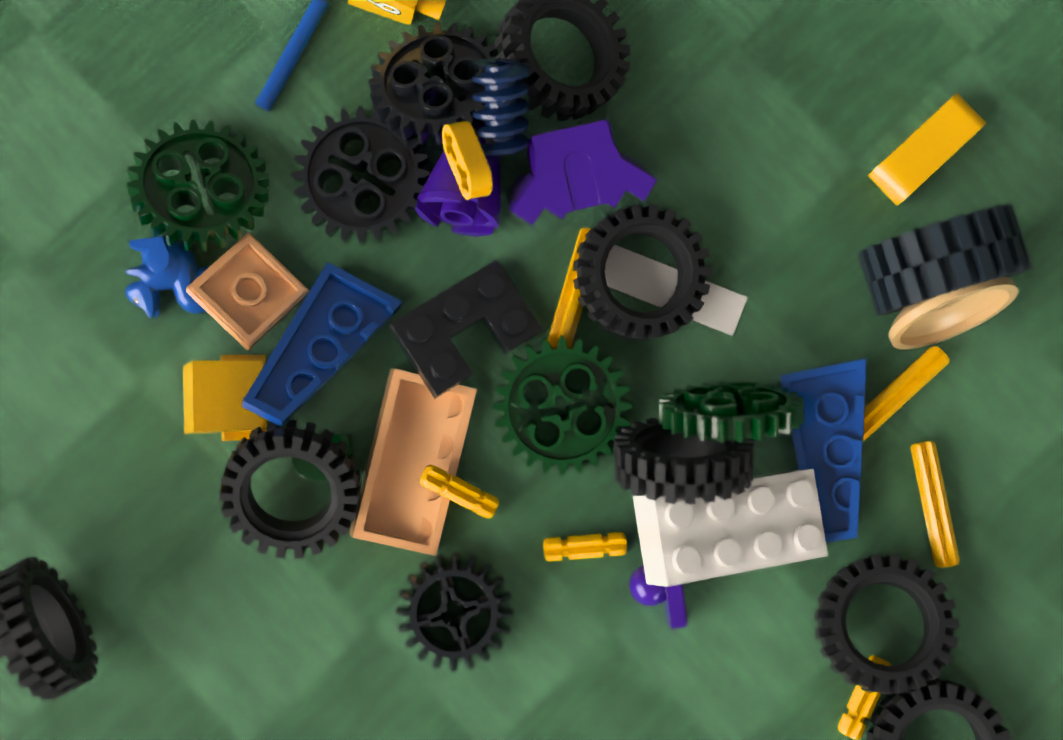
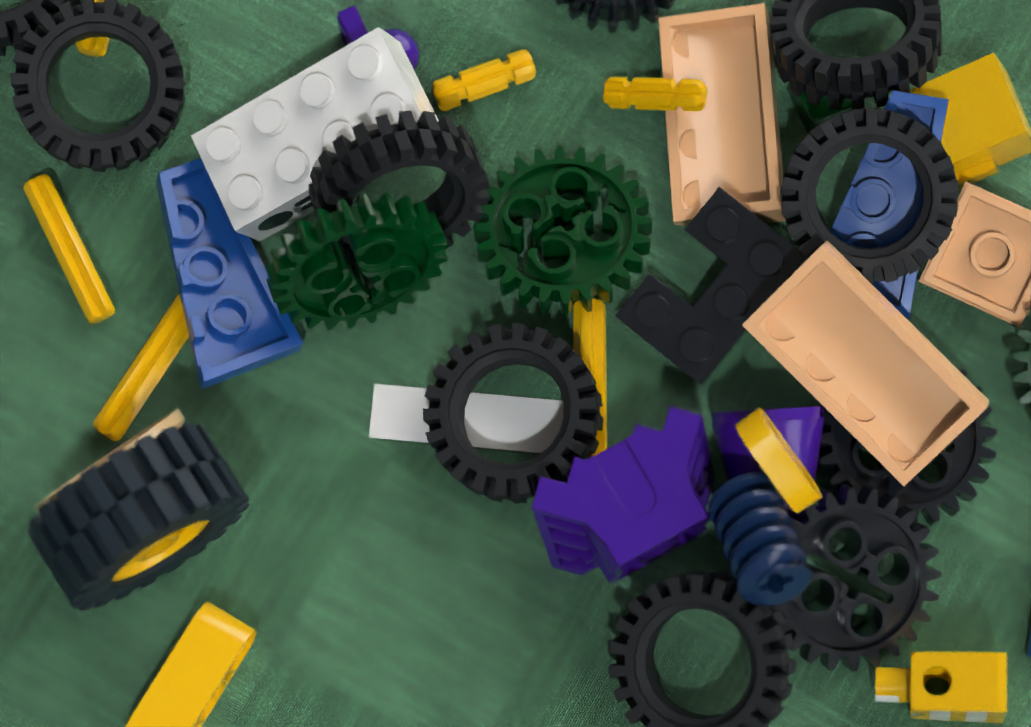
camera: 160 degrees right, 10 degrees down
none -> light nougat slope [742,240,989,486]
none -> black tyre [781,108,959,285]

